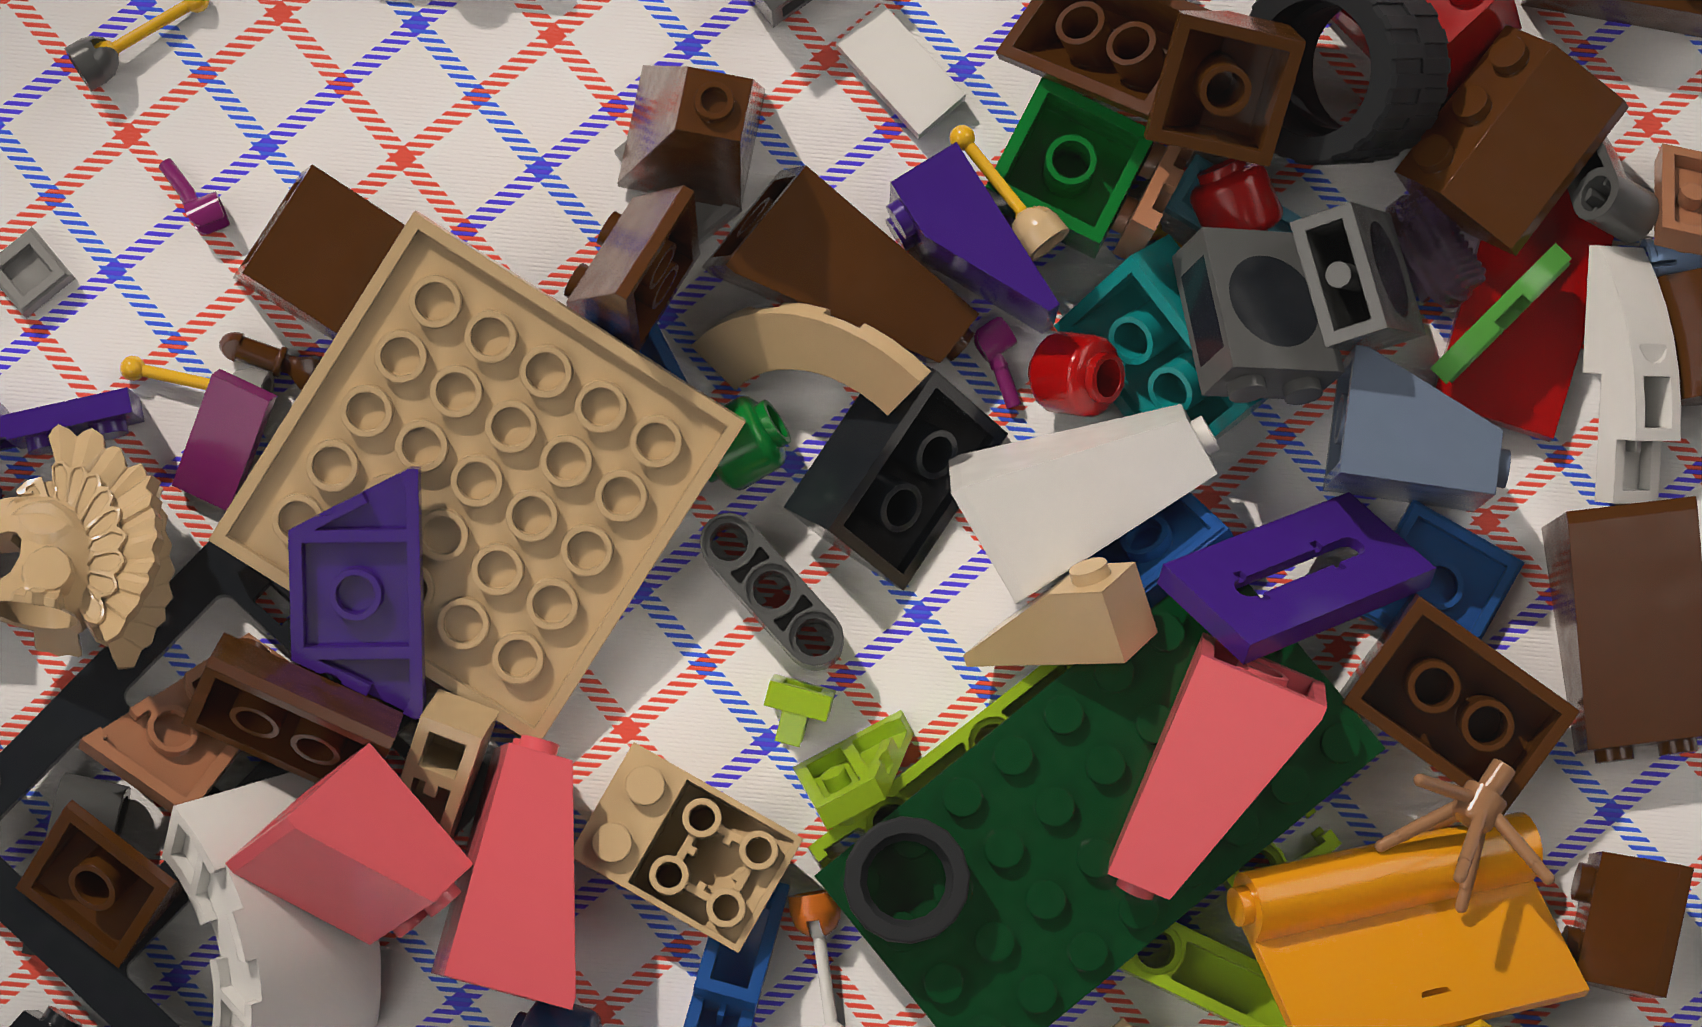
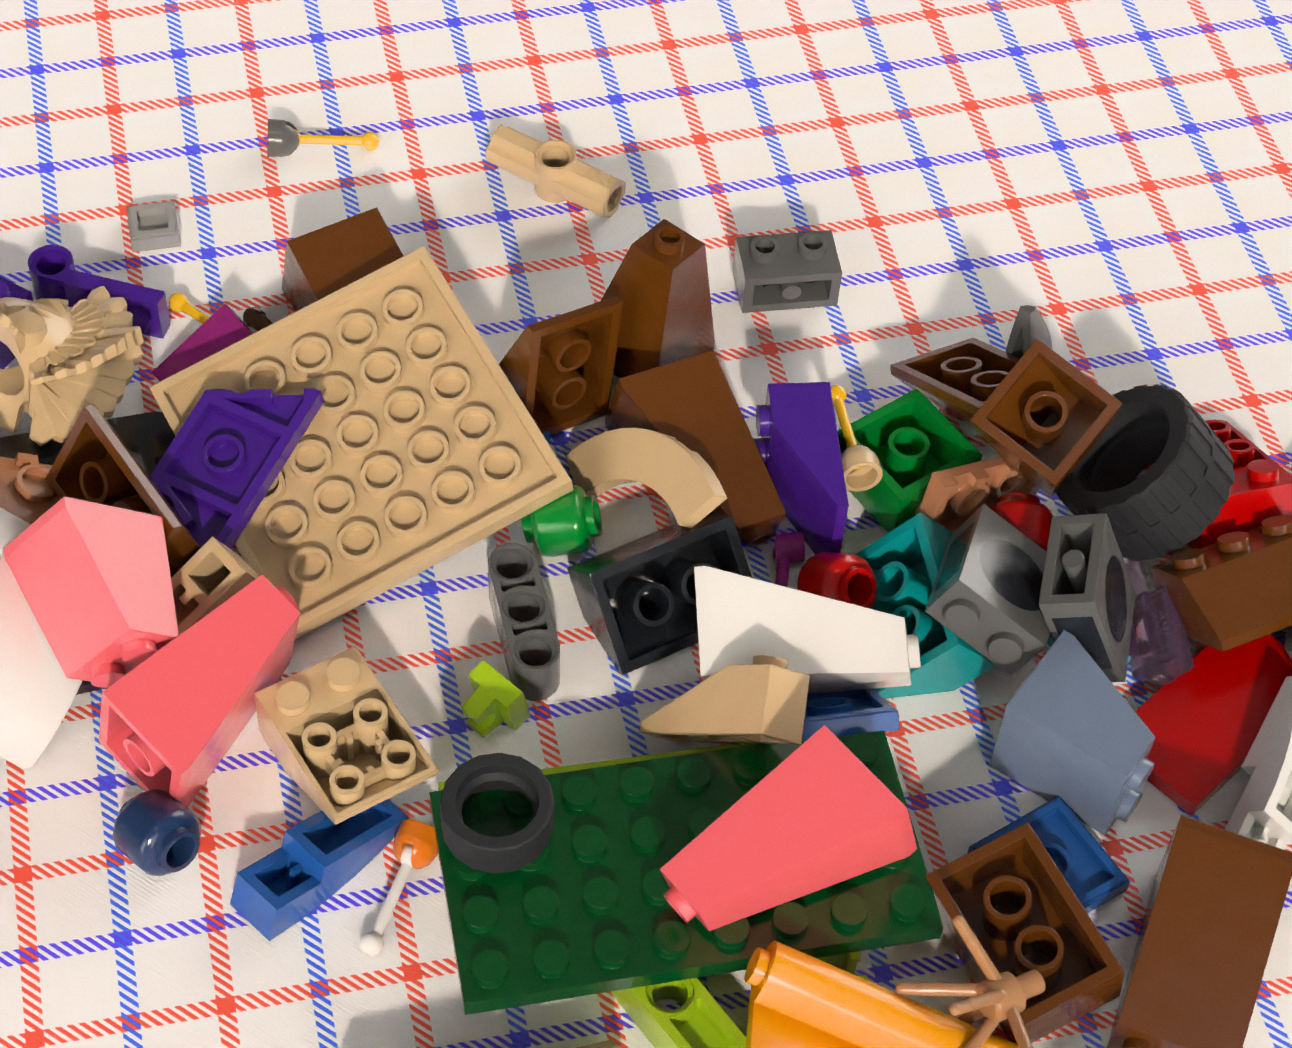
camera: 25 degrees right, 30 degrees down
magenta hand [159,158,230,235] -> none
lime wing [792,710,914,830] -> none
white tile [836,3,966,140] -> none
dark purple piece [1157,492,1436,665] -> none
bright green tile [1430,243,1572,384] -> none

